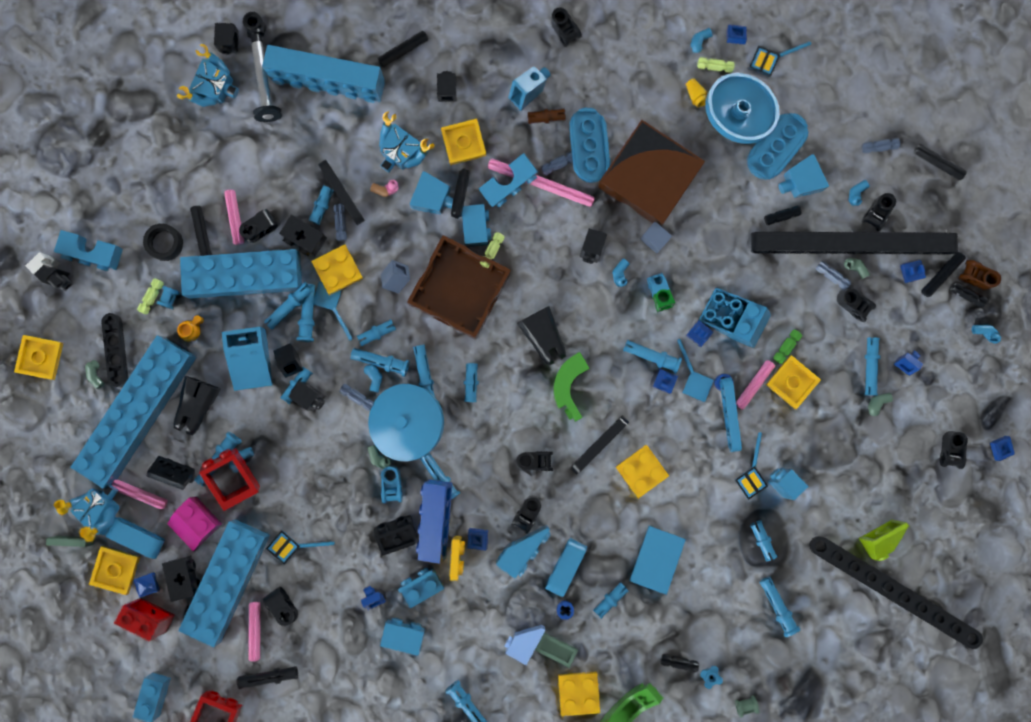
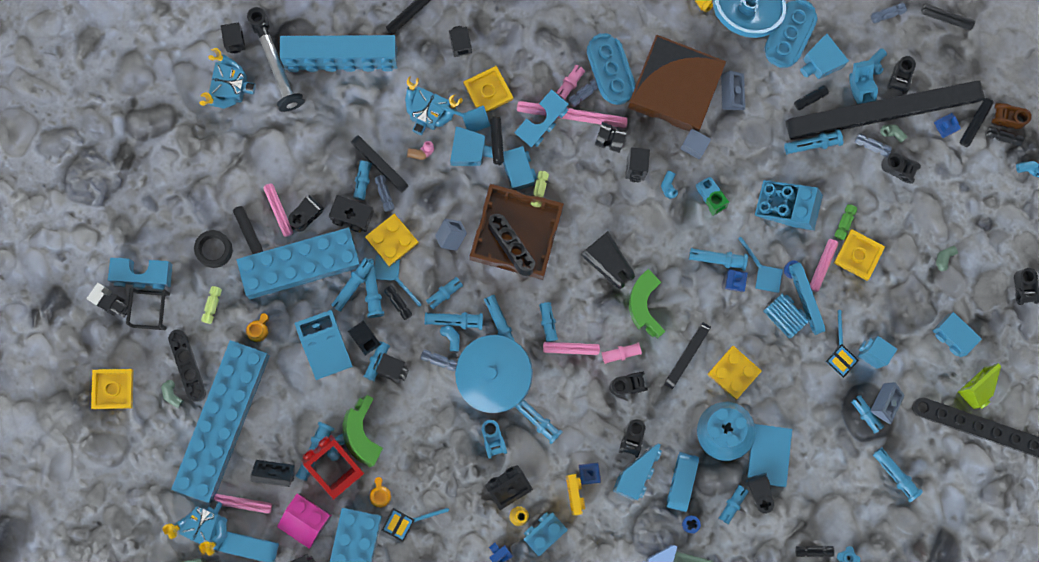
camera: 20 degrees left, 5 degrees down
dark azure bush [156,286,180,310] -> none
black piece [173,376,221,436] -> none
sand green arm [367,445,391,469] -> none
blue brick [416,479,452,564] -> none
dark azure torso [508,66,551,111] -> none
reddish brown pin [527,108,566,124] -> none
blue tile [686,320,713,347] -> none
dark azure pin [864,337,881,395] -> none
blue tile [894,350,923,376] -> none
none -> black piece [126,287,170,330]
none -> bright green arch [342,395,383,467]
none -> light orange piece [369,477,392,508]
none -> black axle [384,285,412,320]
none -> dark azure piece [432,102,490,132]
none -> black beam [488,214,535,276]
none -> yellow cone [509,506,529,526]
none -> bright pink axle [543,342,600,355]
none -> bright pink pin [556,65,585,100]
none -> black wheel [595,122,627,153]
none -> bright pink pin [601,342,642,364]
none -> dark azure cone [697,402,756,461]
none -> sand blue slope [721,71,745,110]
none -> black piece [747,473,774,514]
none -> dark azure brick [763,294,809,339]
none -> dark azure pin [784,129,843,155]
none -> dark azure brick [849,60,878,104]
none -> sand blue slope [871,382,905,424]
none -> dark azure brick [932,312,982,357]

